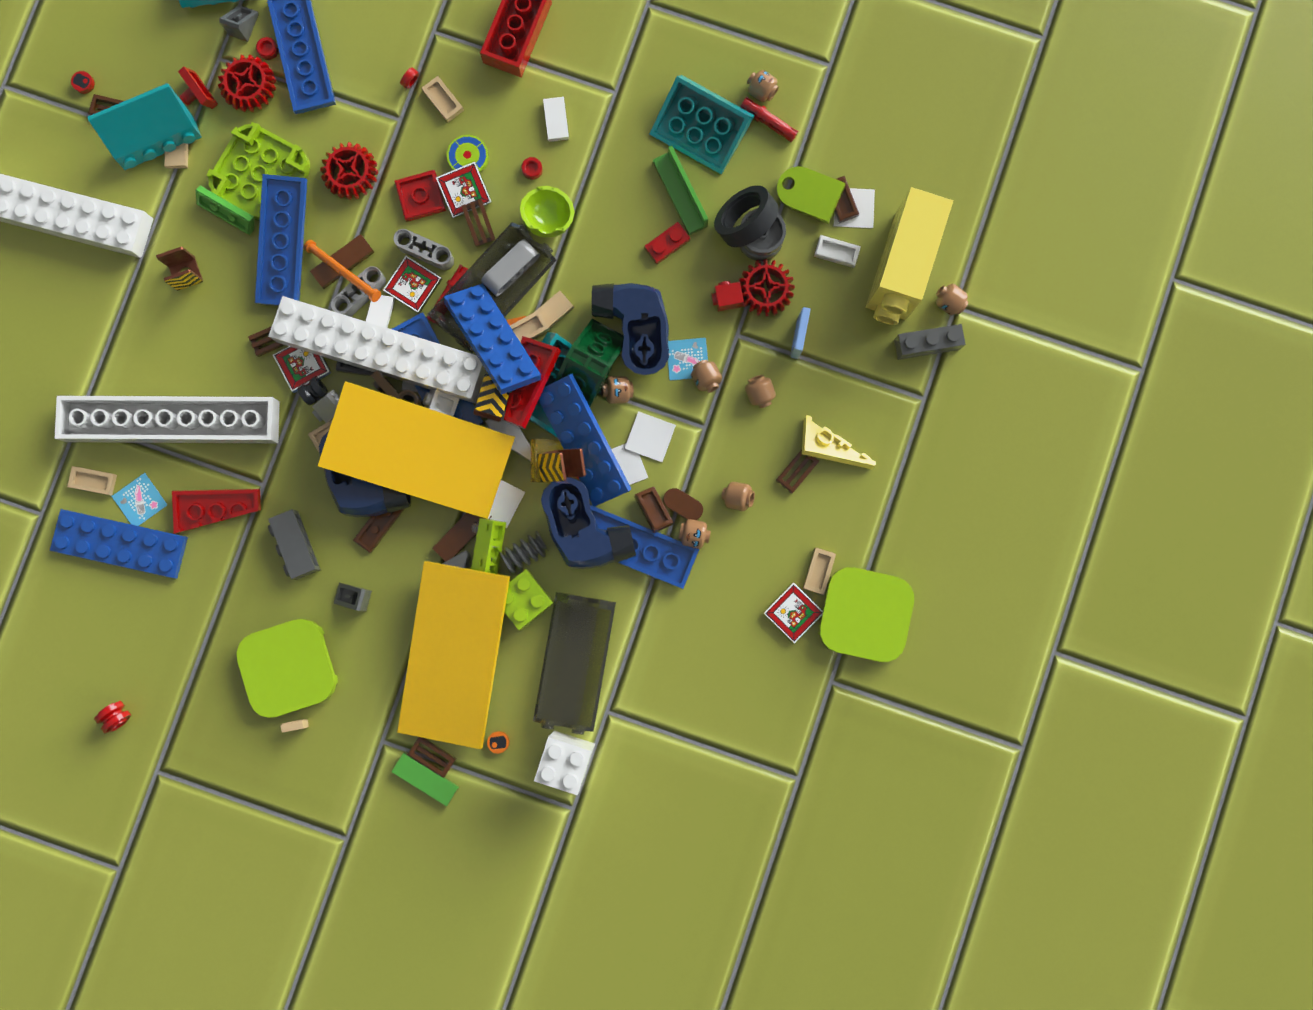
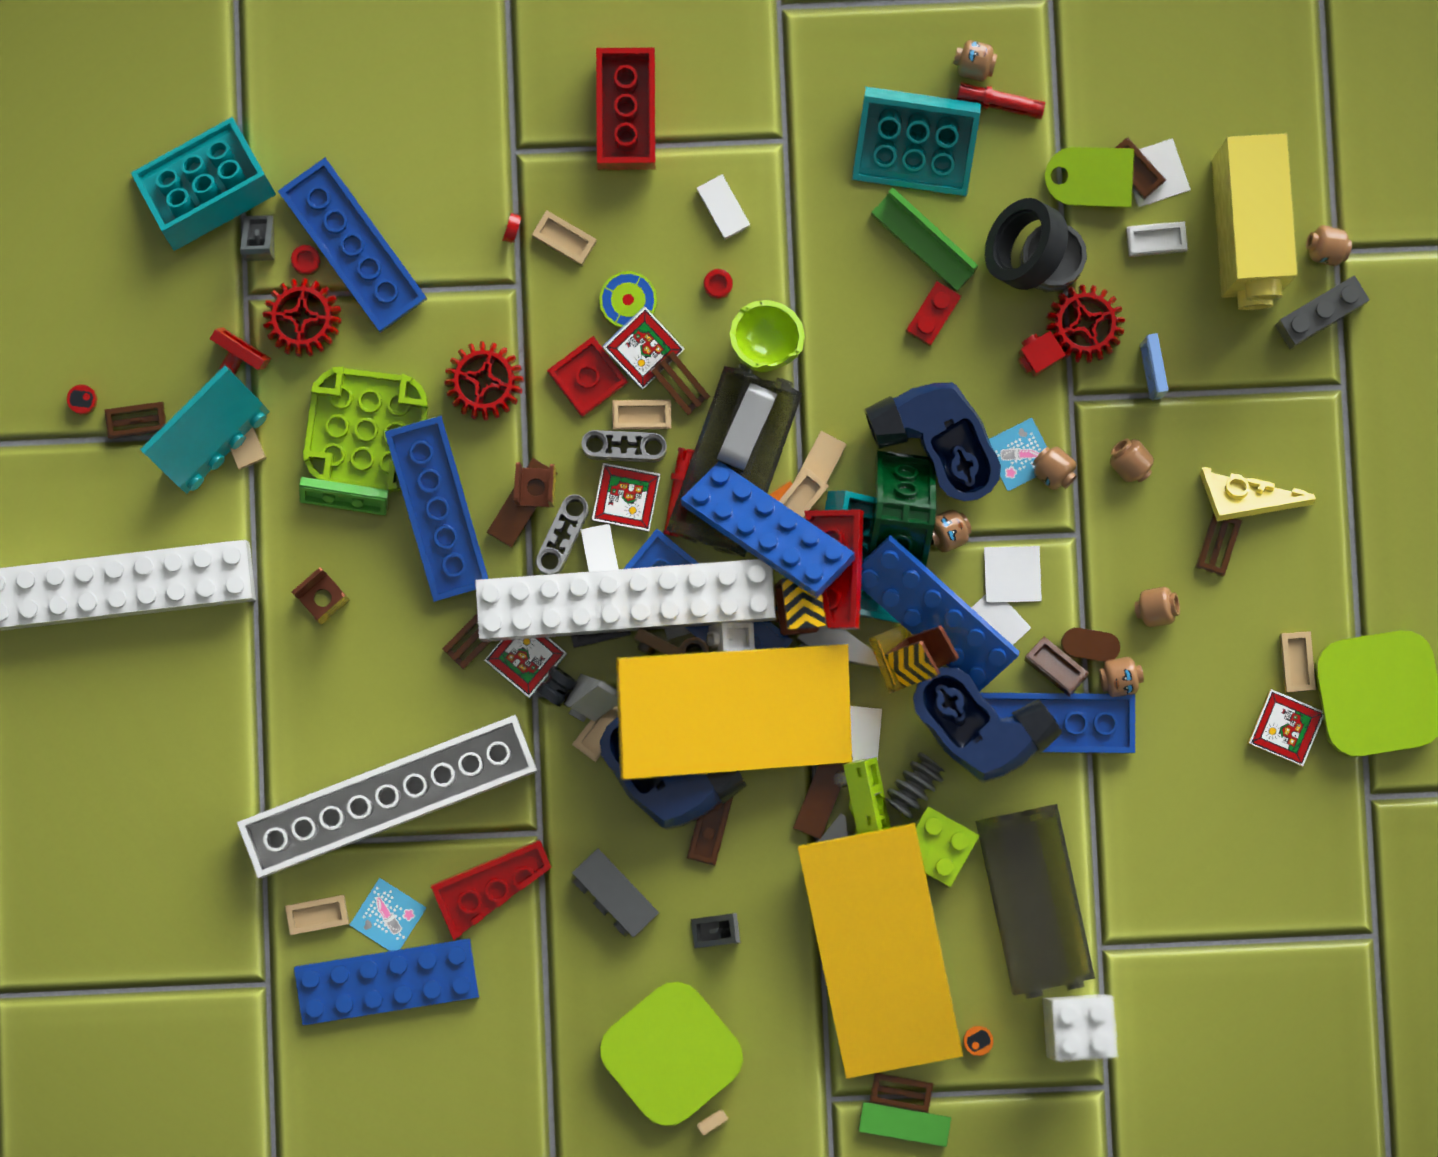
camera: 25 degrees left, 0 degrees up
orange bar [303,240,381,302] -> none
none -> copper piece [514,462,556,508]
none -> tan tile [612,400,671,430]

